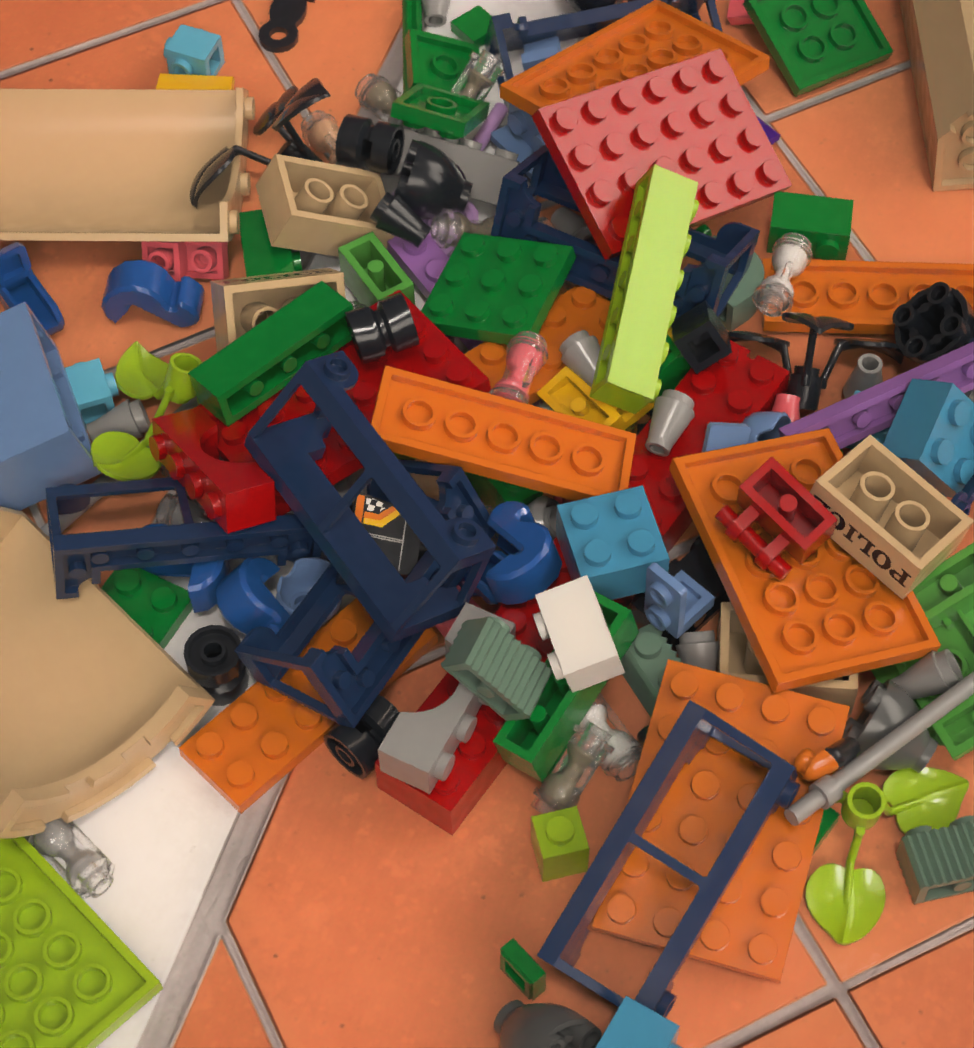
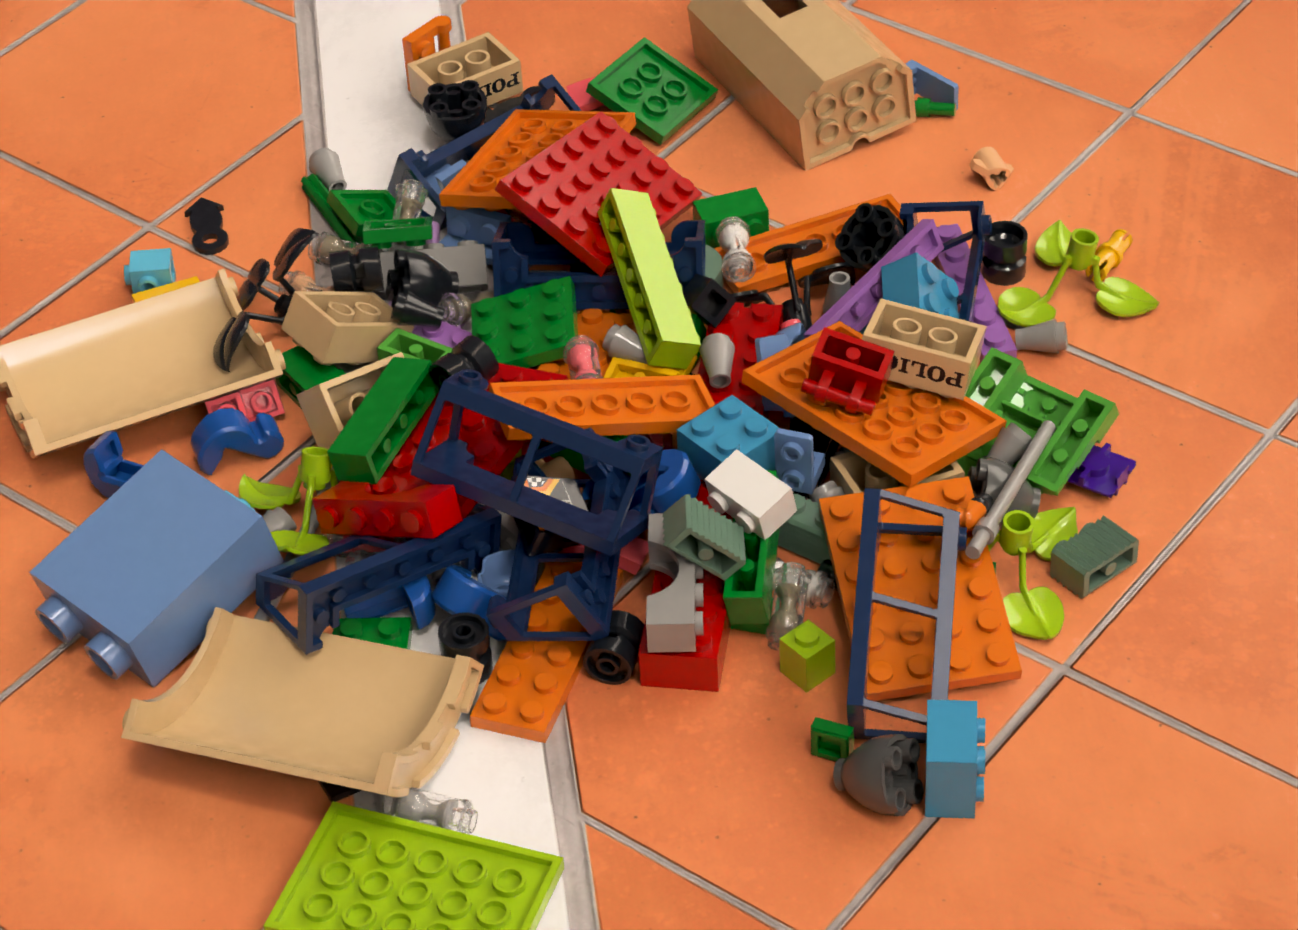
camera: 25 degrees left, 15 degrees down
green tile [451,5,491,47] -> none

